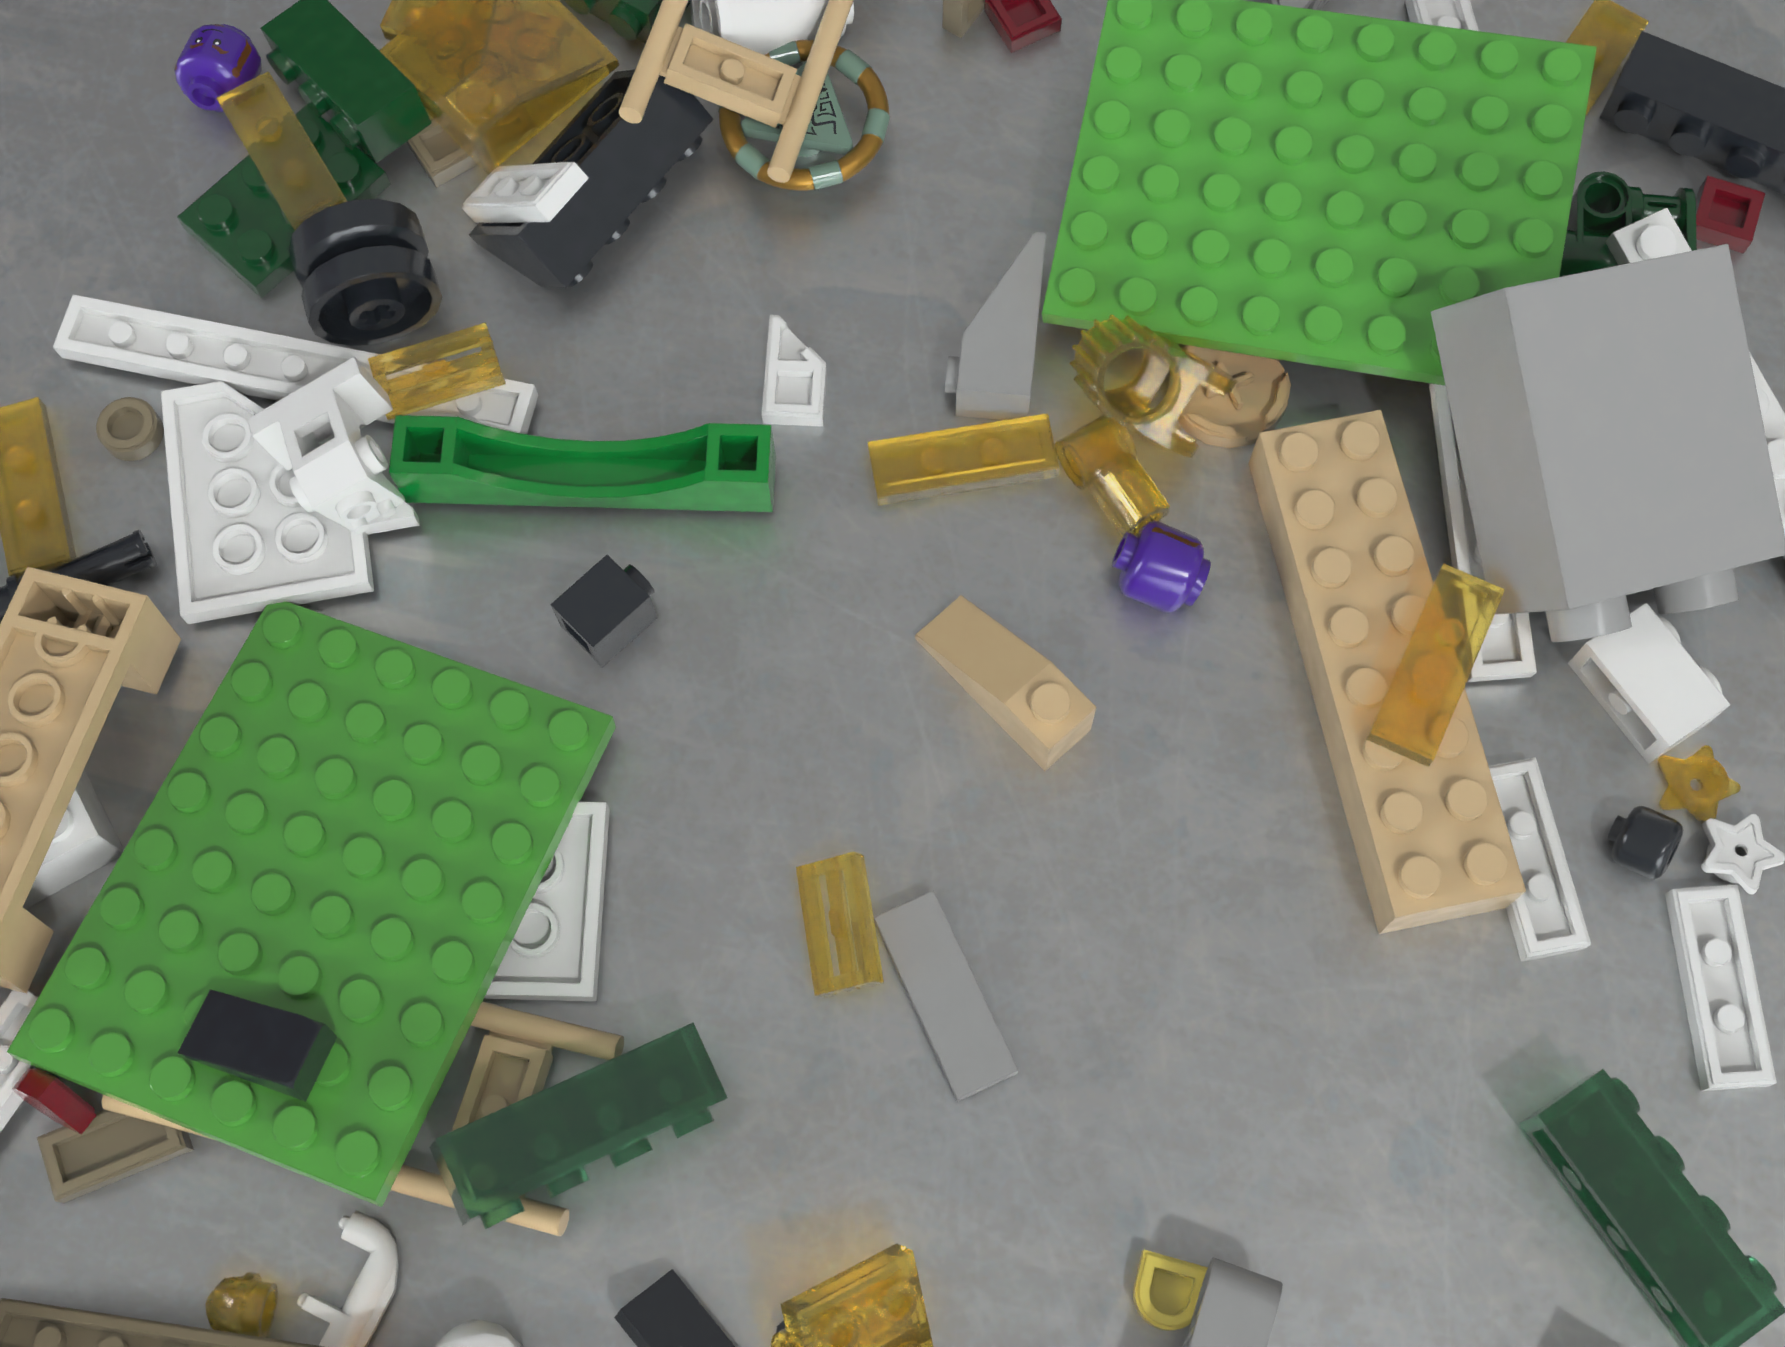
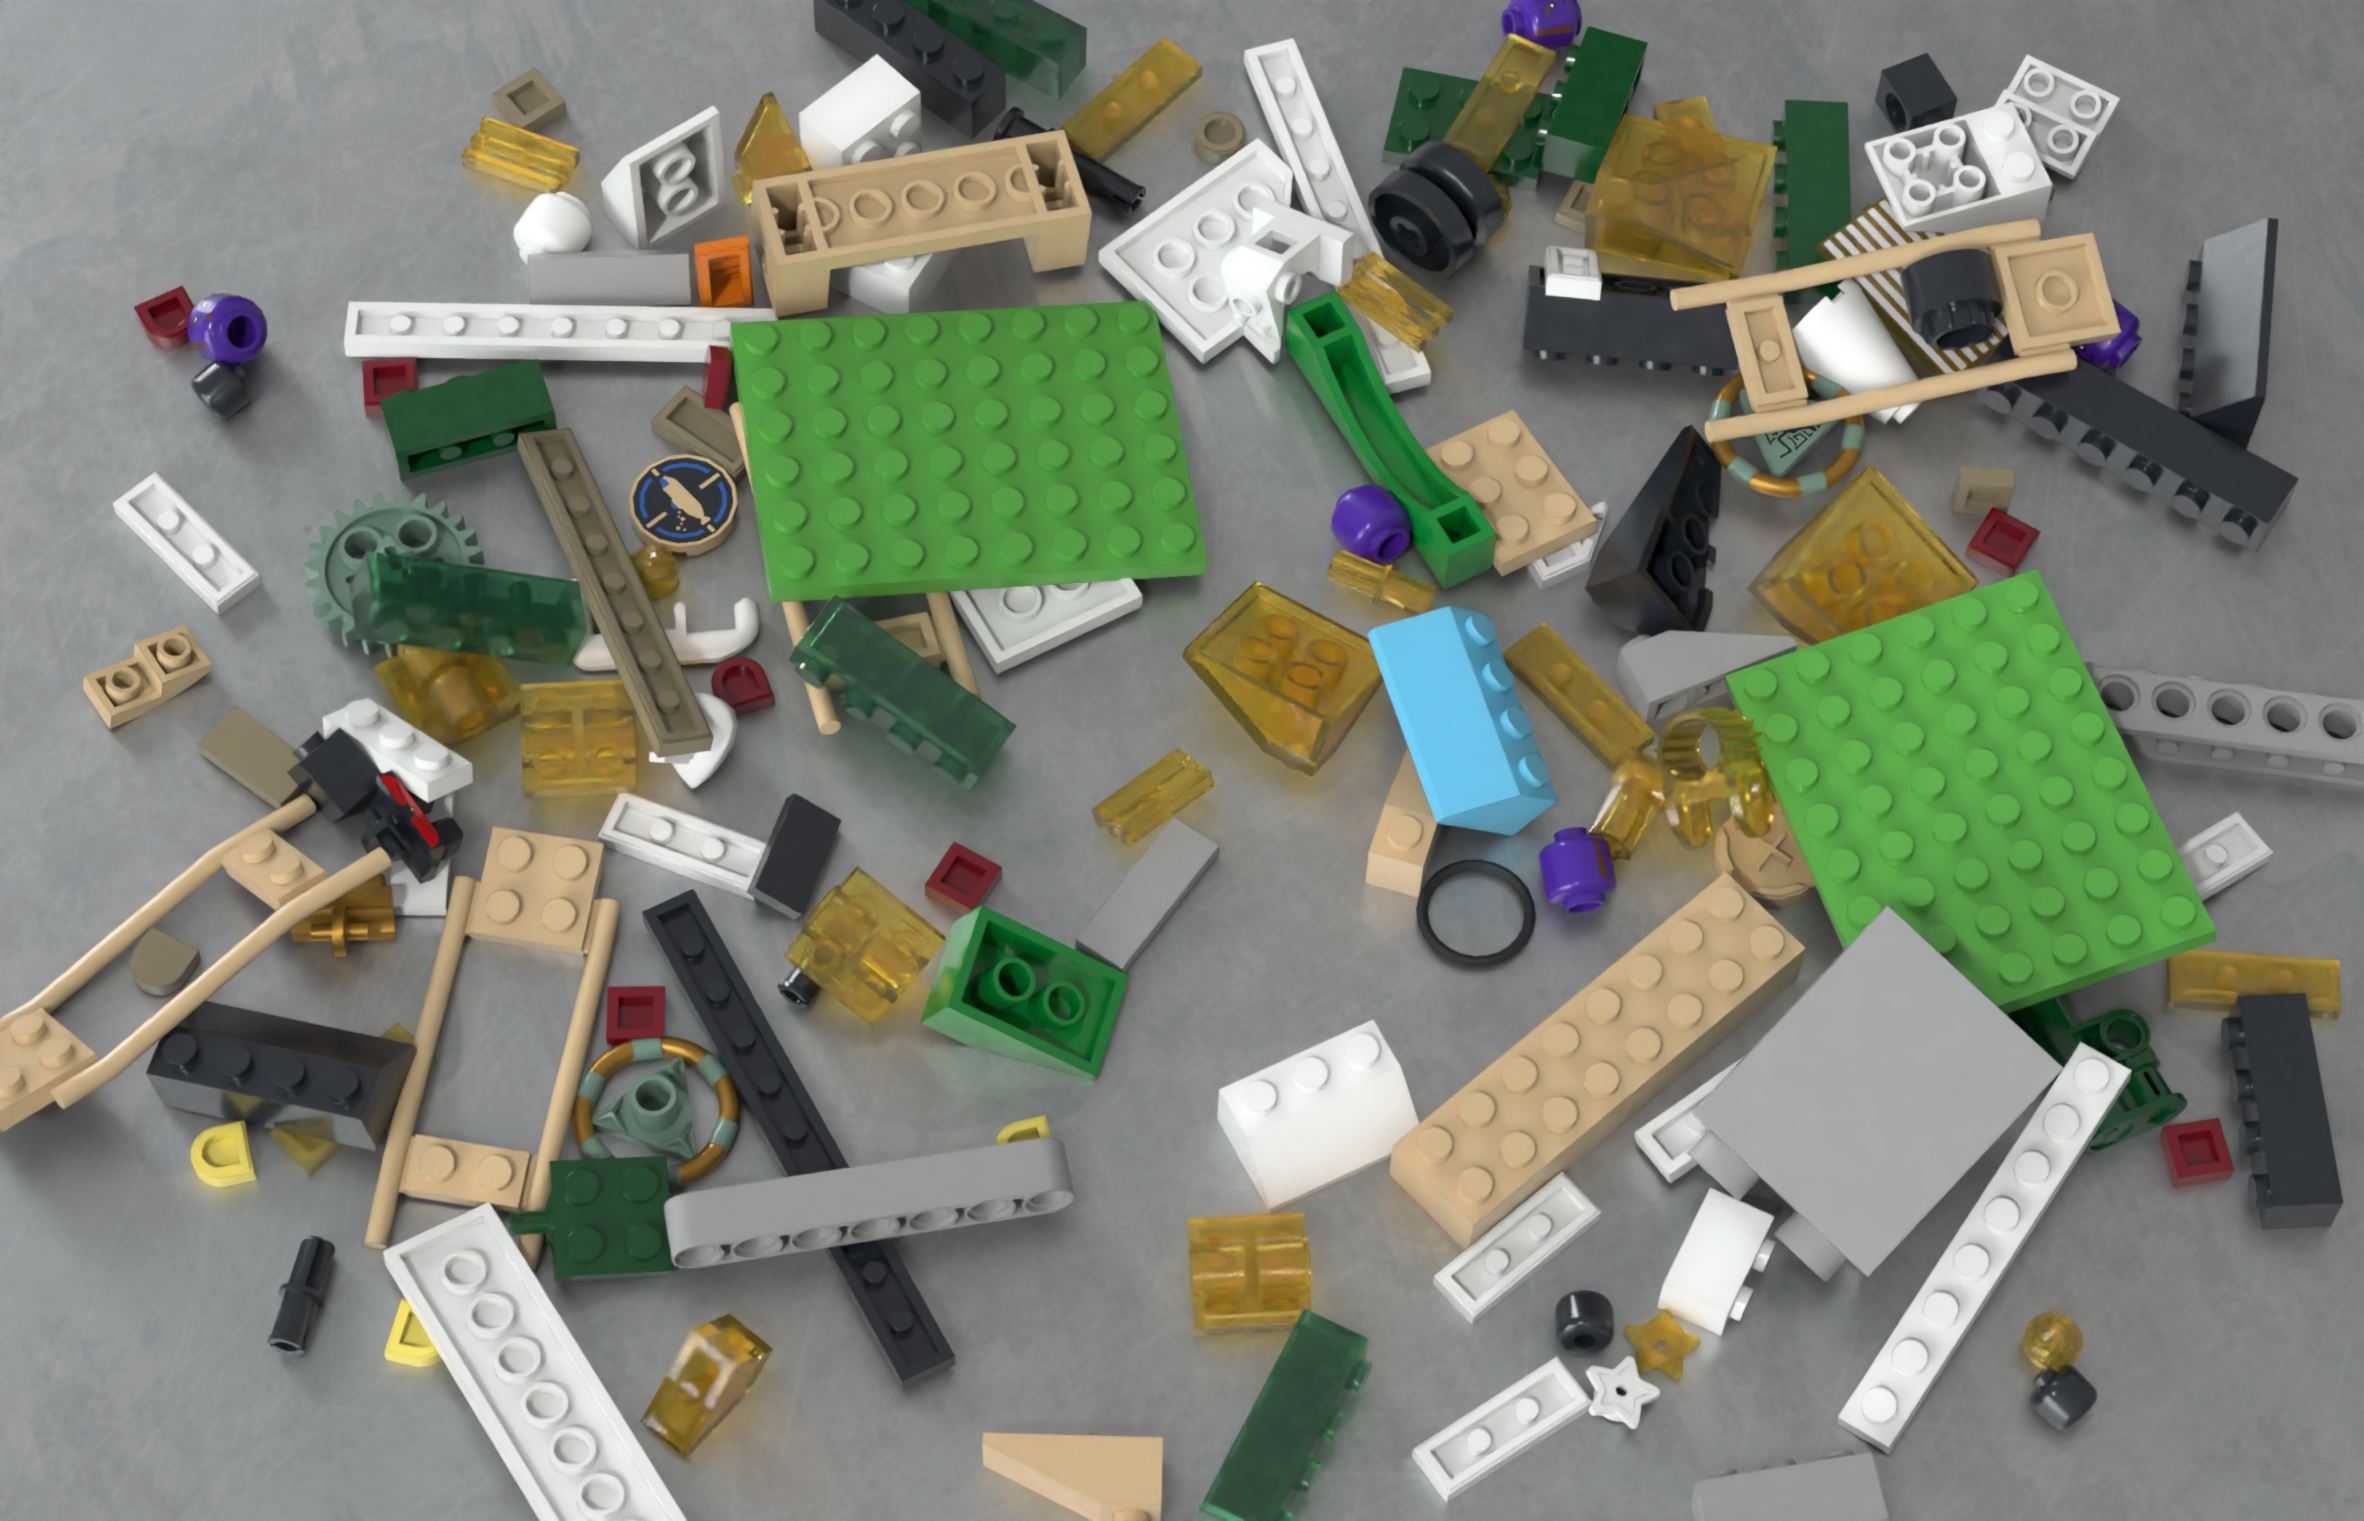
camera: 55 degrees right, 10 degrees down
black slope [178,989,337,1102] -> none
black brick [550,554,657,668] -> none
clear yellow tile [1366,563,1505,767] -> none
none -> tile [629,454,738,556]
none -> dark red tile [711,657,775,717]
none -> green slope [920,905,1129,1080]
none -> dark red tile [925,842,1002,915]
none -> clear yellow slope [1182,581,1384,777]
none -> clear yellow plate [1186,1213,1313,1336]
none -> white slope [1217,1020,1419,1213]
none -> clear yellow axle [1327,550,1438,616]
none -> dark purple head [1330,484,1411,565]
none -> medium azure slope [1367,606,1558,836]
none -> black tyre [1416,859,1536,968]
none -> tan plate [1424,410,1597,577]
none -> black wedge [1585,425,1722,637]
none -> clear yellow slope [1747,465,1980,646]

